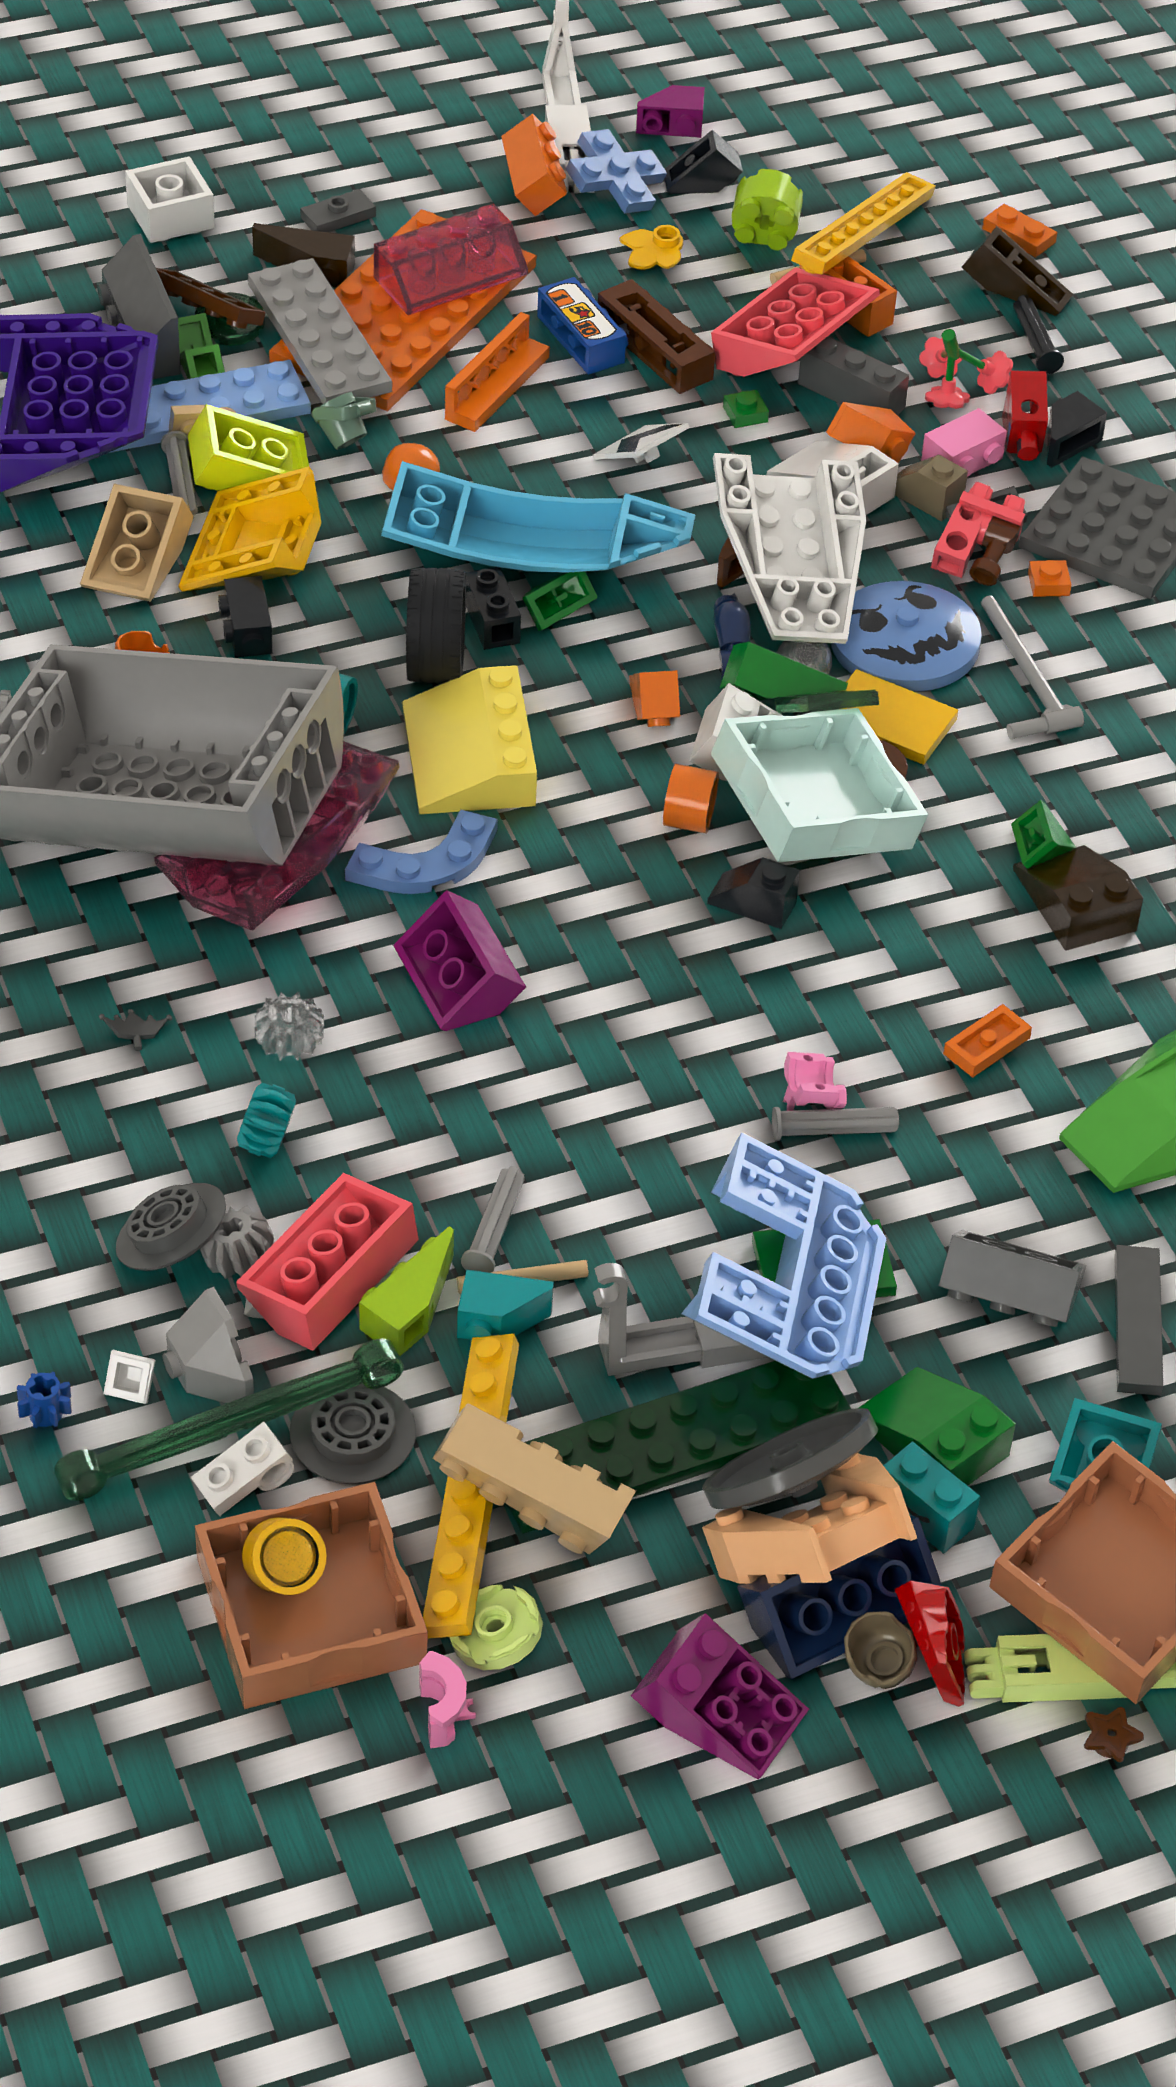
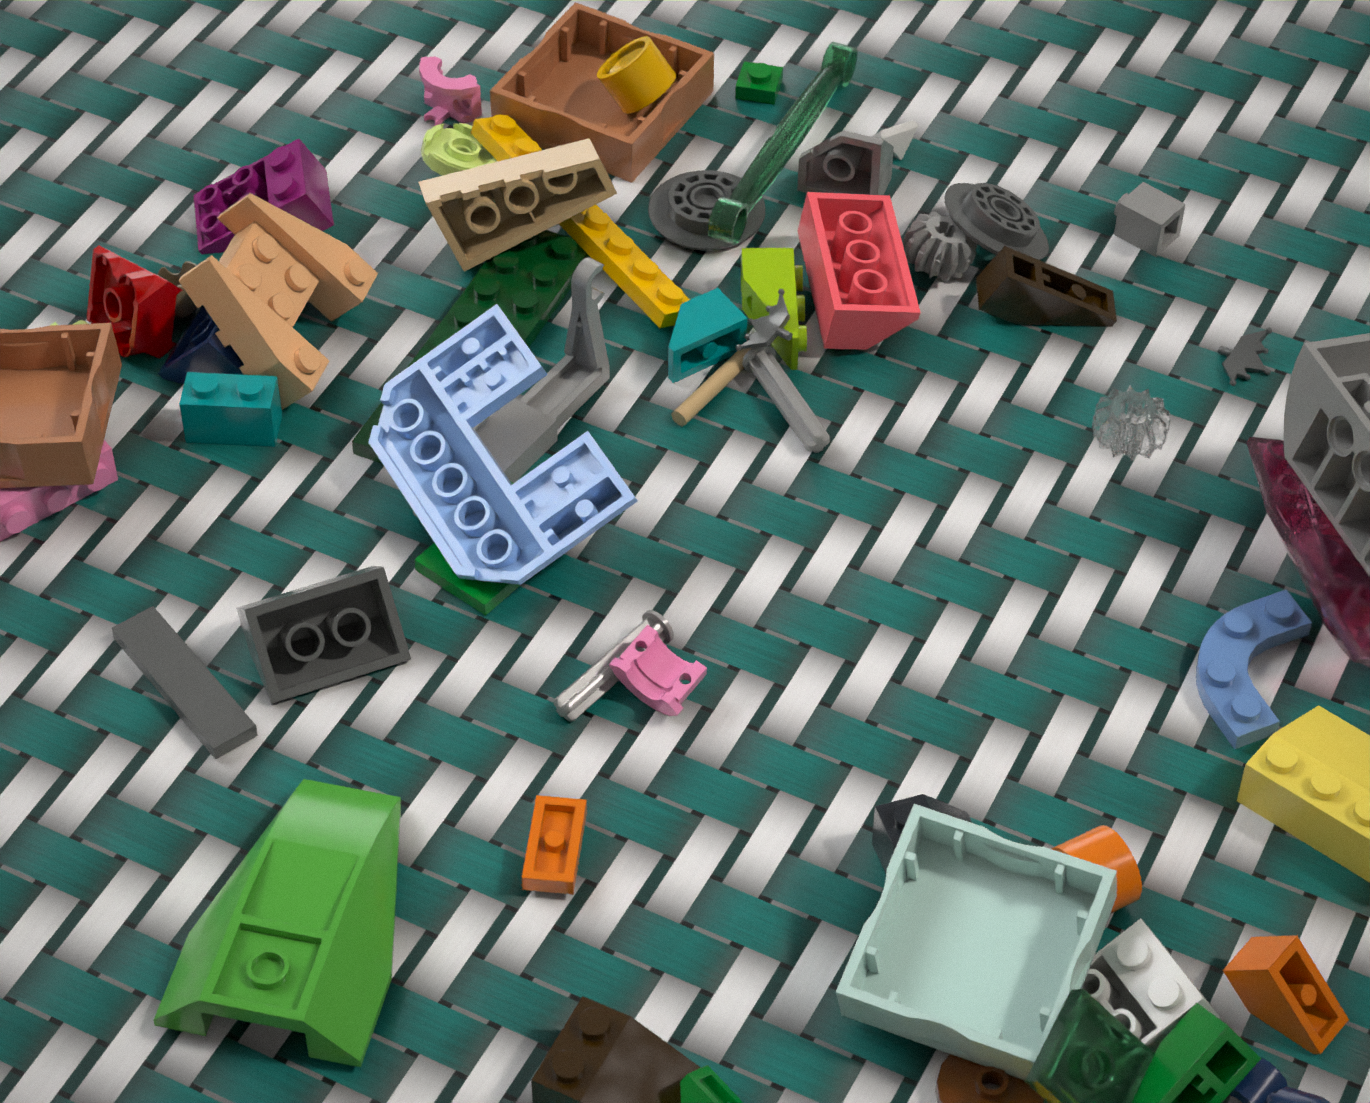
camera: 140 degrees right, 0 degrees up
blue gear [17,1372,72,1428] -> none
white plate [191,1422,294,1516] -> none
teal gear [237,1083,296,1158] -> none
magenta slope [393,890,526,1031] -> none
dark grey dish [702,1408,878,1509] -> none
green slope [859,1367,1016,1486] -> none
teal slope [1049,1398,1162,1492] -> none
none -> green plate [735,61,783,105]
none -> dark grey piece [735,289,793,351]
none -> dark brown slope [976,246,1117,327]
none -> light grey brick [1114,182,1185,257]

